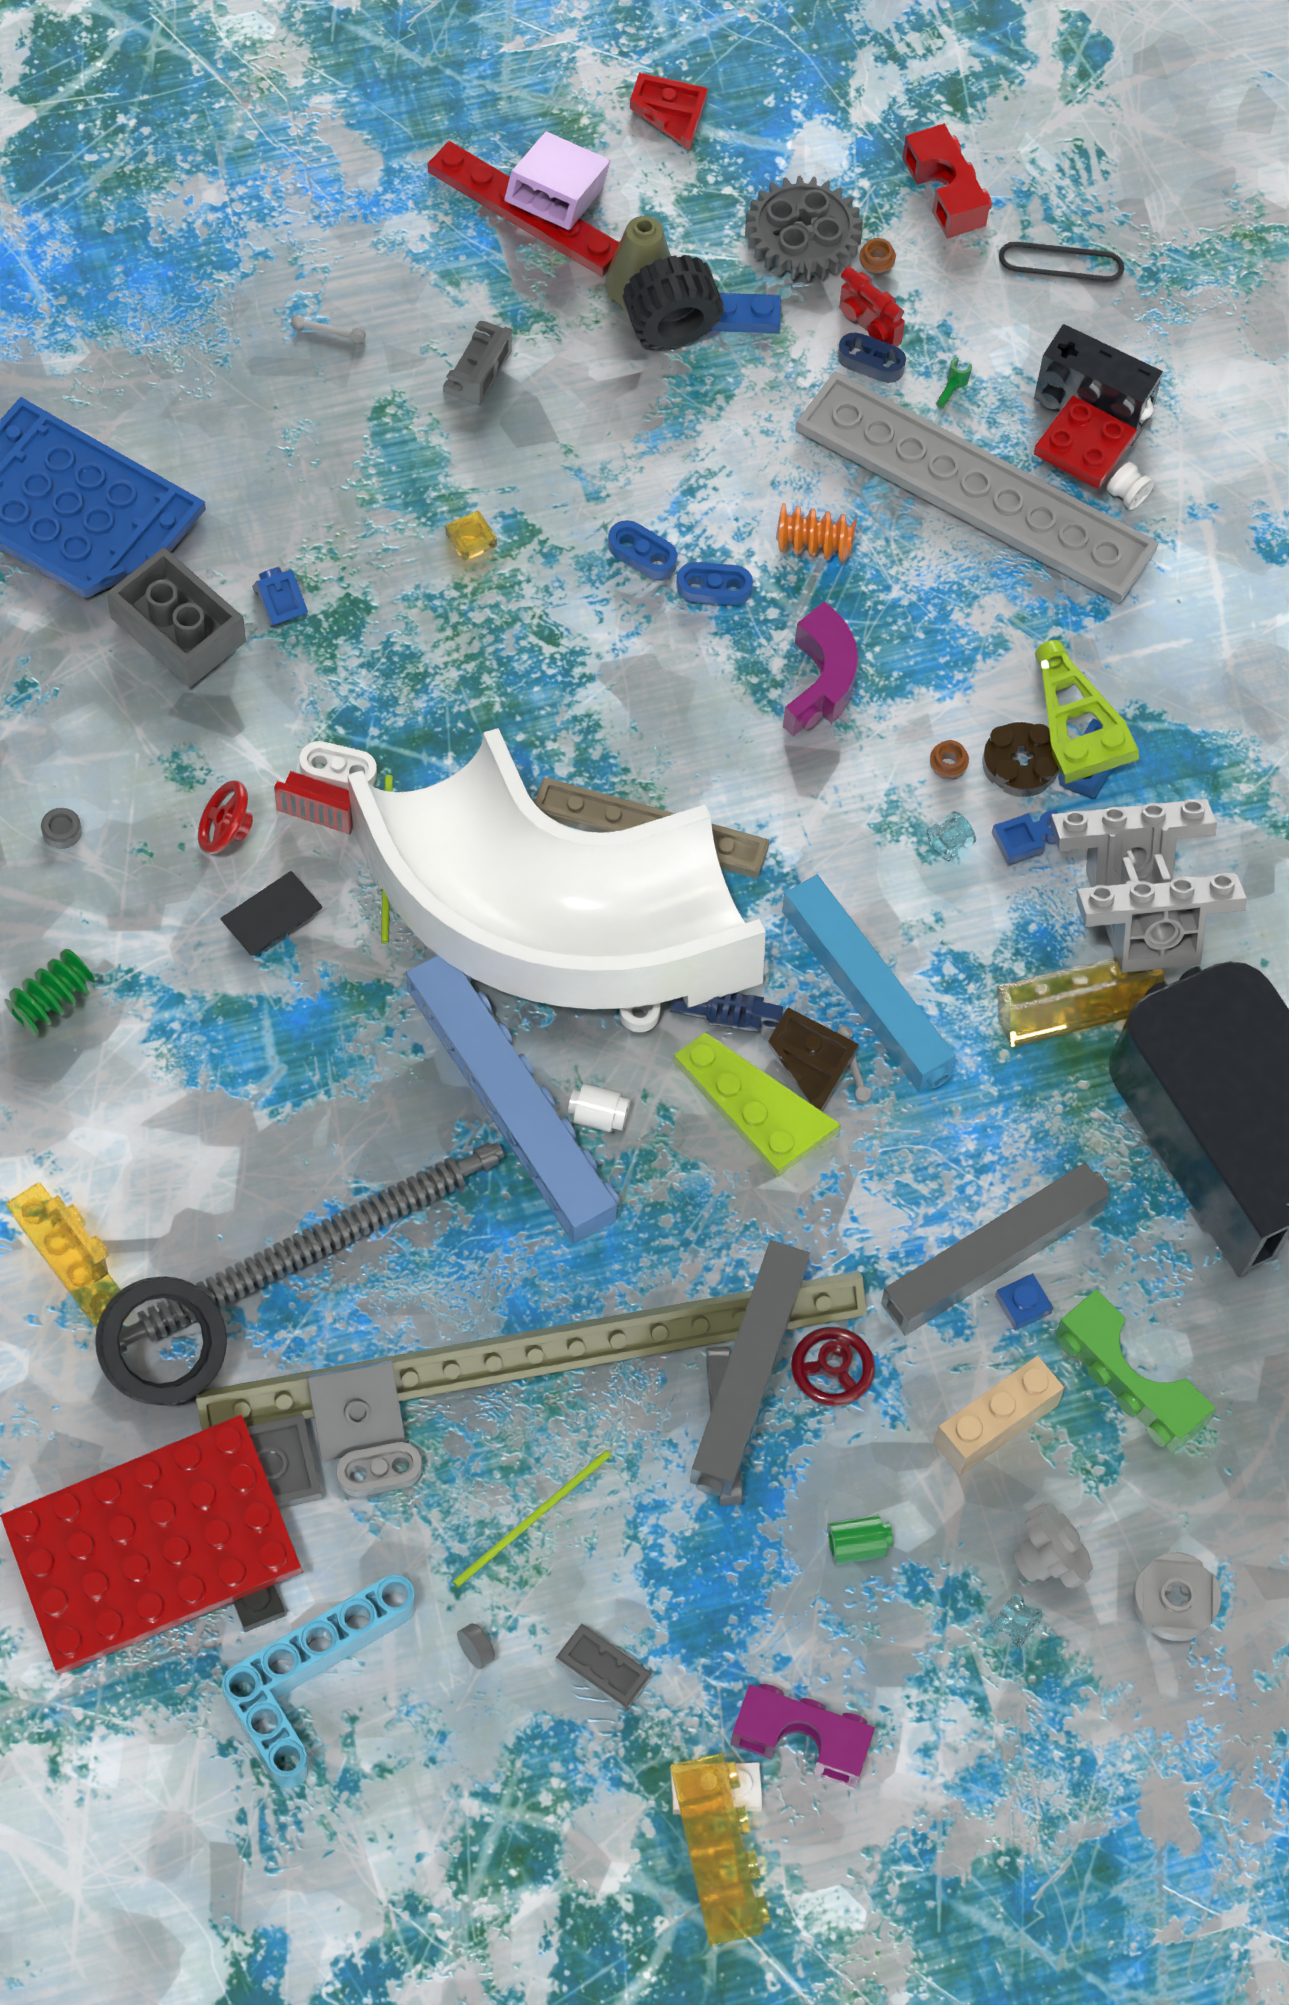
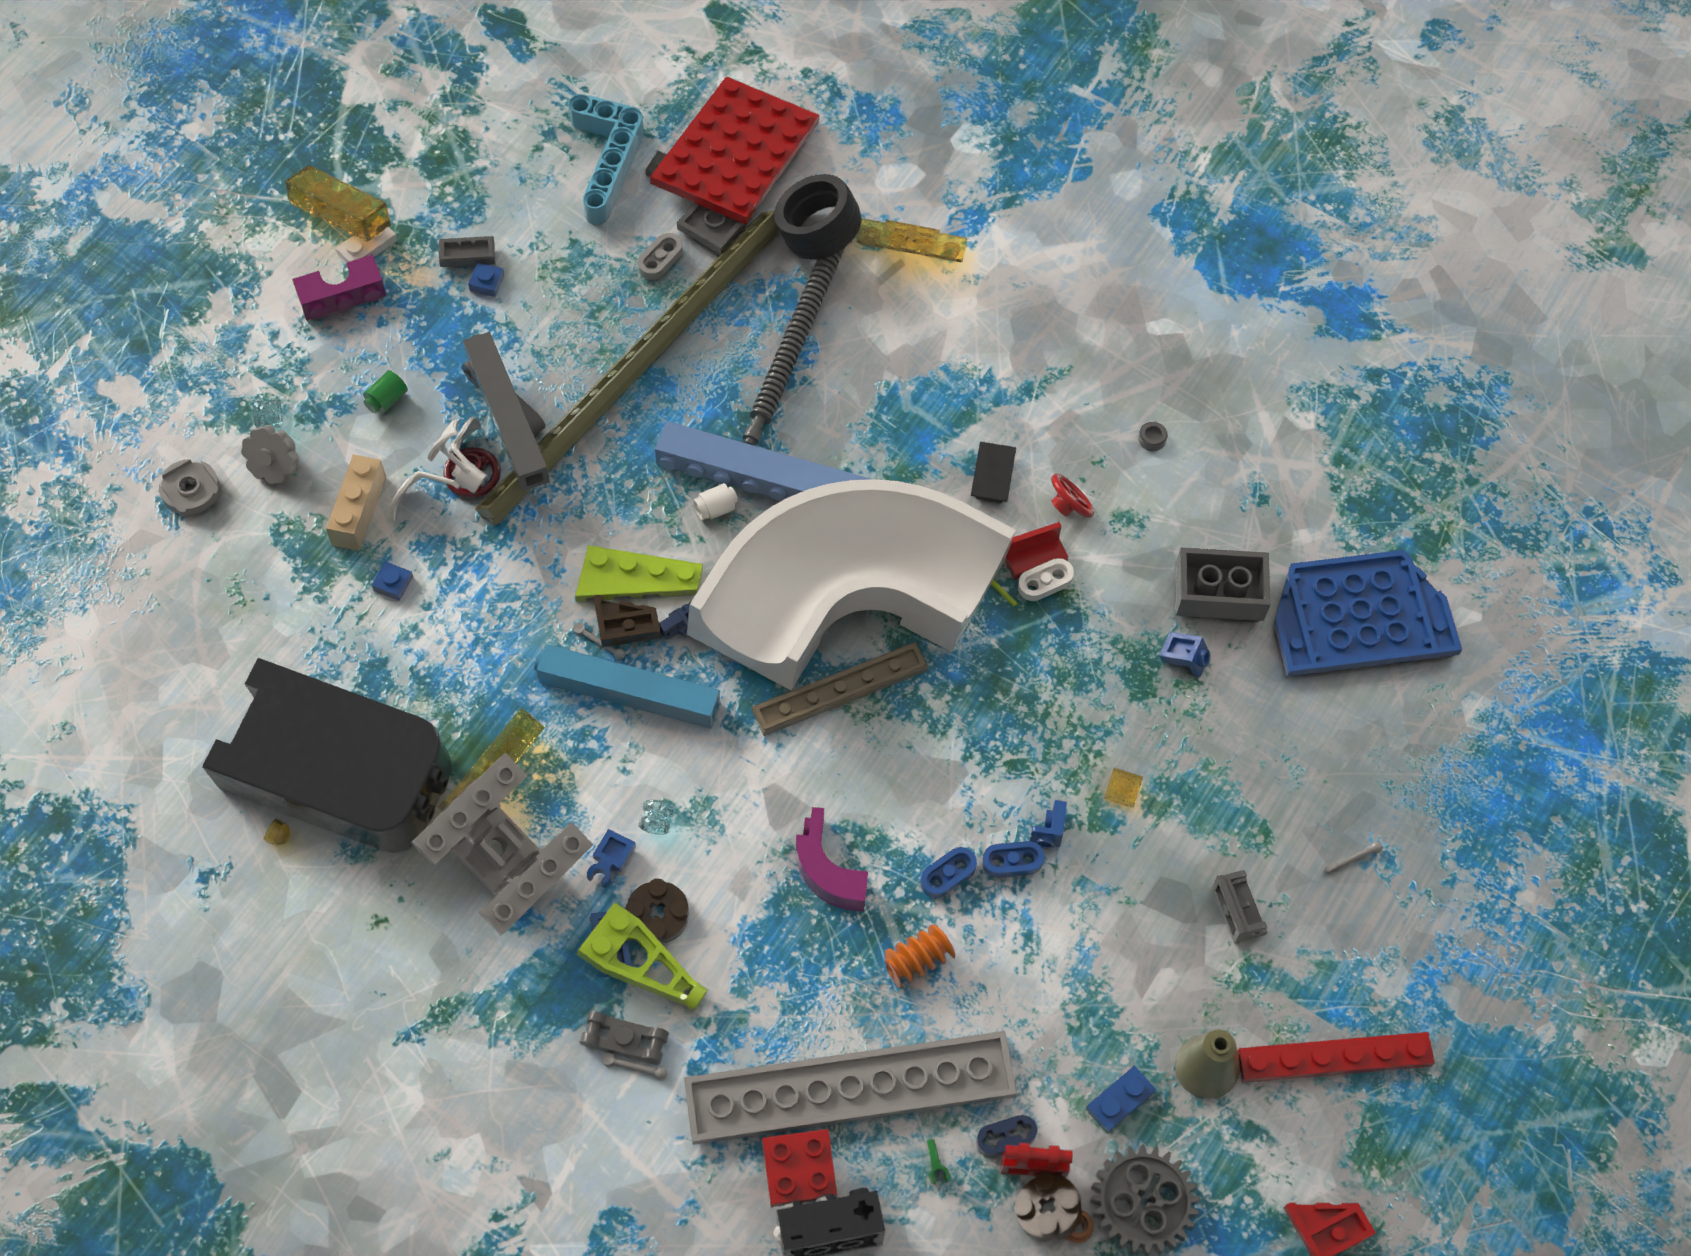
camera: 140 degrees right, 0 degrees up
green piece [4,949,95,1036] -> none
plate [307,1360,406,1461] -> none
lime piece [452,1450,611,1588] -> none
dark grey tile [457,1623,495,1669] -> none
brick [504,131,611,230] -> none
black tyre [623,255,724,349] -> none
dark grey brick [881,1162,1110,1336] -> none
dark orange plate [930,740,969,778] -> none
bright green arch [1055,1289,1216,1454] -> none
white wheel [1107,462,1155,510] -> none
none -> white plant [390,416,487,521]
none -> blue plate [468,262,504,297]
none -> dark grey plate [579,1011,669,1065]
none -> light grey hinge [602,1052,668,1080]
none -> plate [1013,1172,1083,1242]
none -> blue bracket [1030,800,1067,849]

